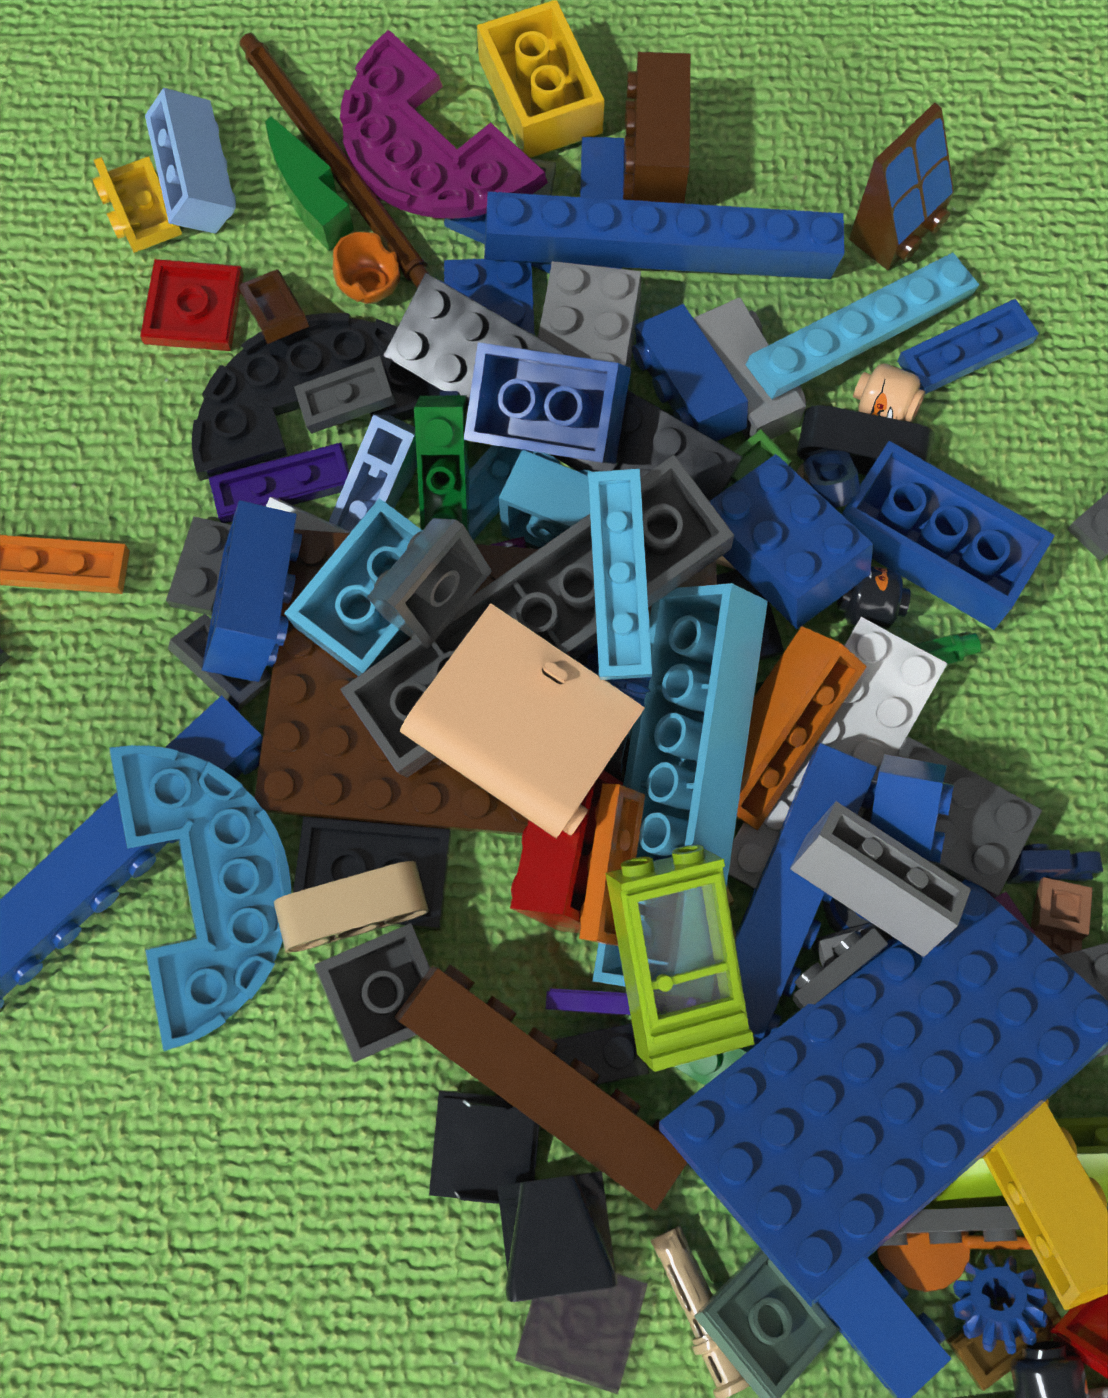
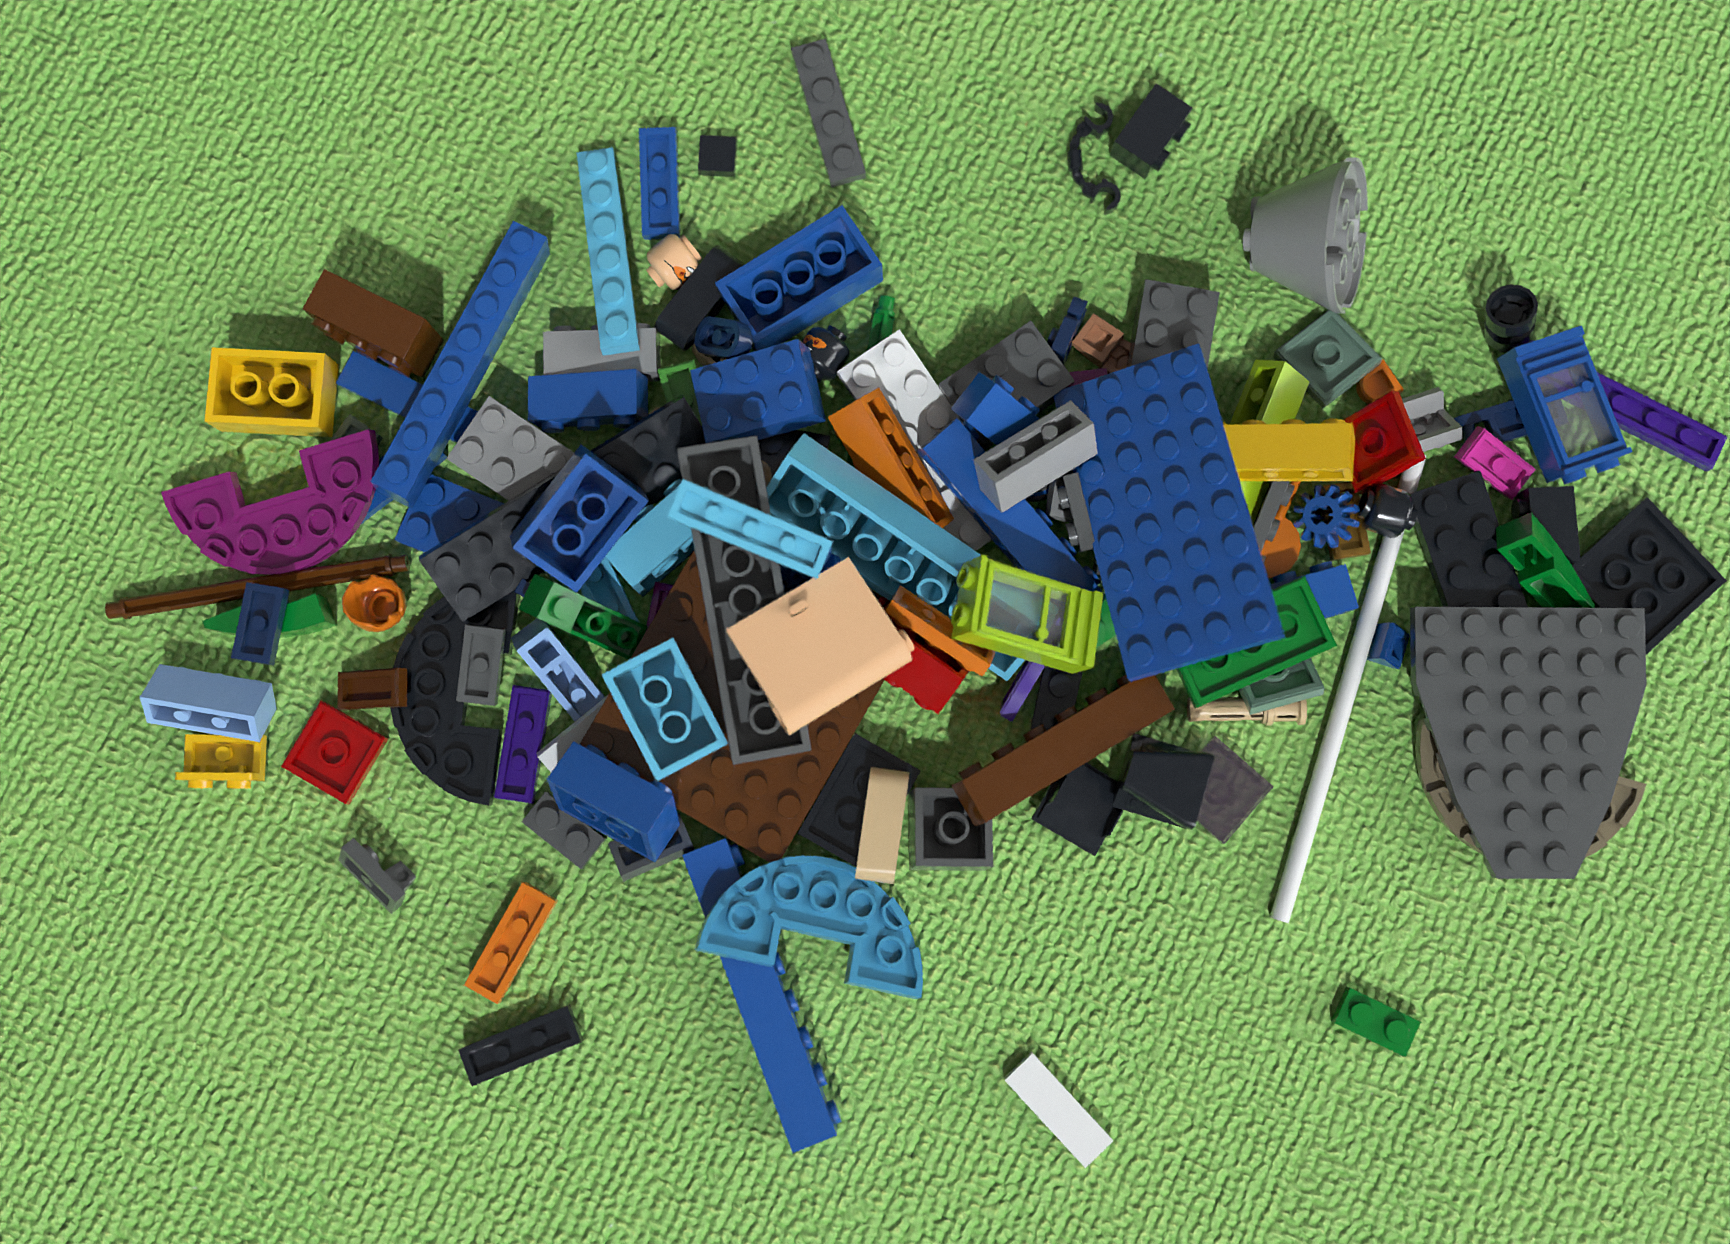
camera: 65 degrees left, 10 degrees up
dark grey slope [367,518,492,649] -> none
slope [849,103,954,271] -> none
none -> dark blue plate [231,582,290,666]
none -> dark grey hinge [338,838,416,914]
none -> black tile [698,135,738,177]
none -> white tile [1004,1051,1113,1168]
none -> green tile [1177,576,1337,708]

